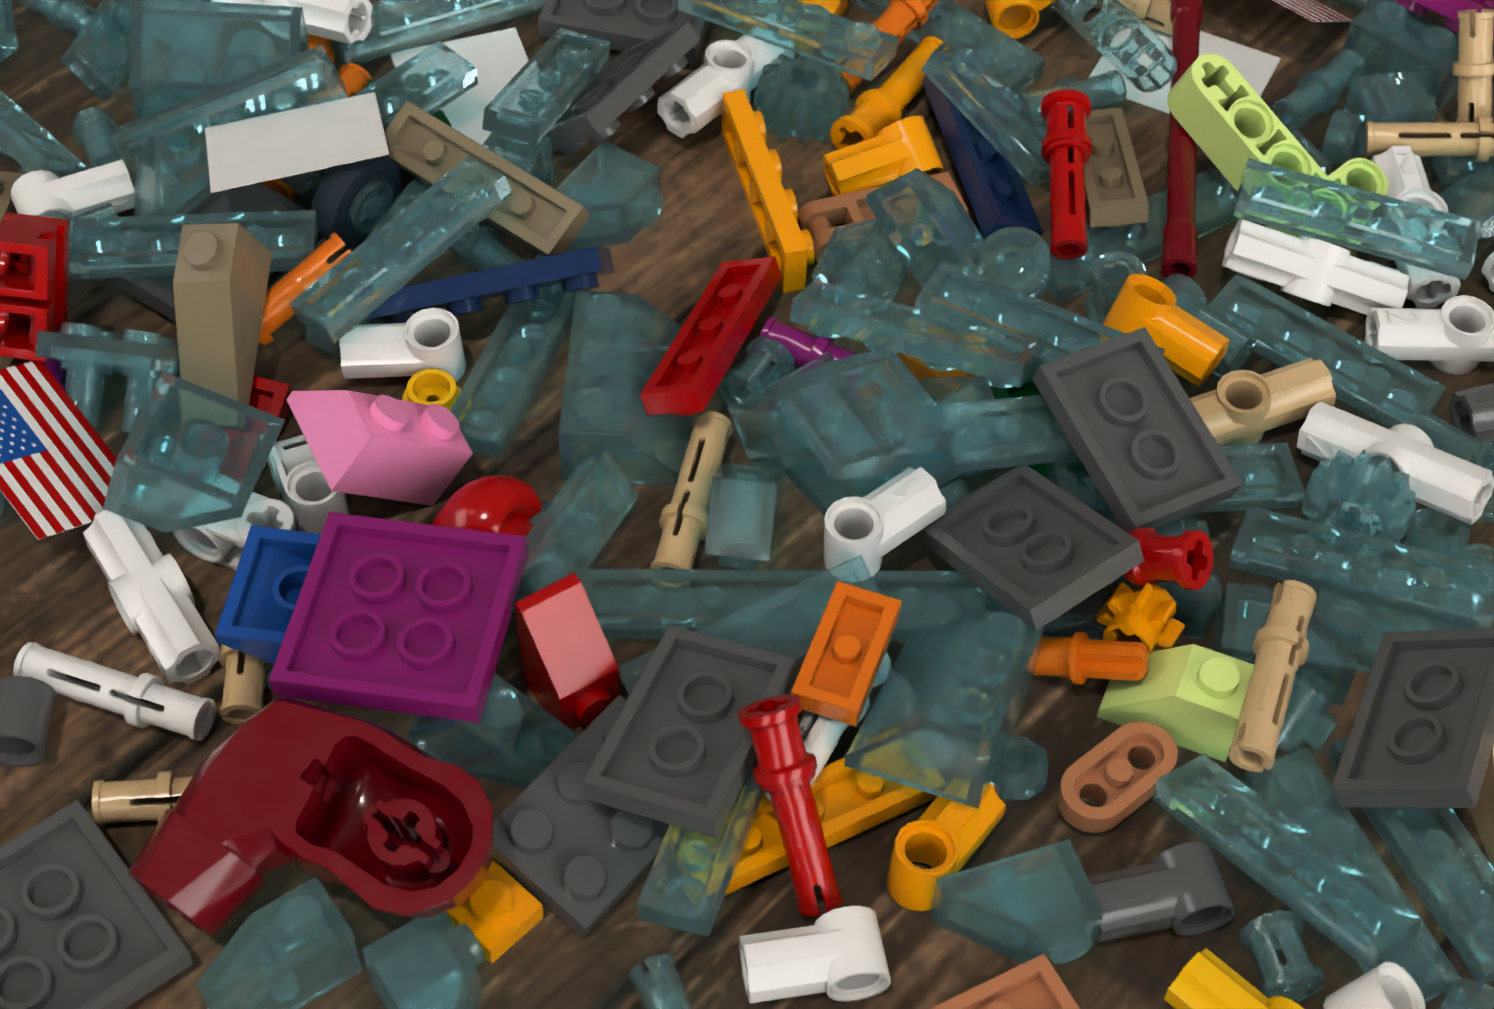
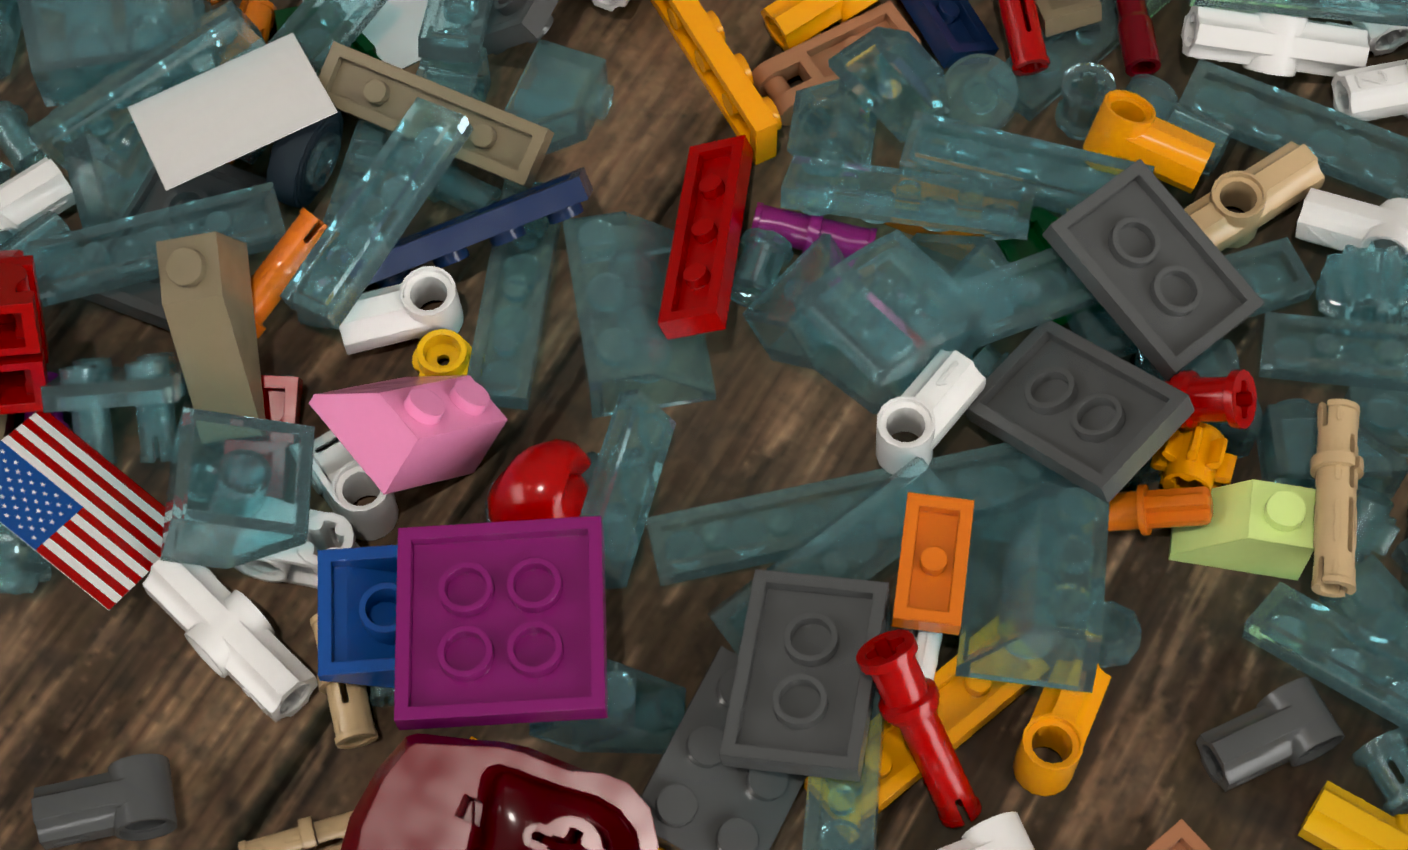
camera: 10 degrees left, 10 degrees up
white pin [13,642,216,741] -> none
slope [514,573,620,736] -> none
tan pin [650,411,733,587] -> none
clear light blue slope [704,461,785,569] -> none
clear light blue slope [930,839,1104,964] -> none
nougat plate [1057,721,1178,833] -> none

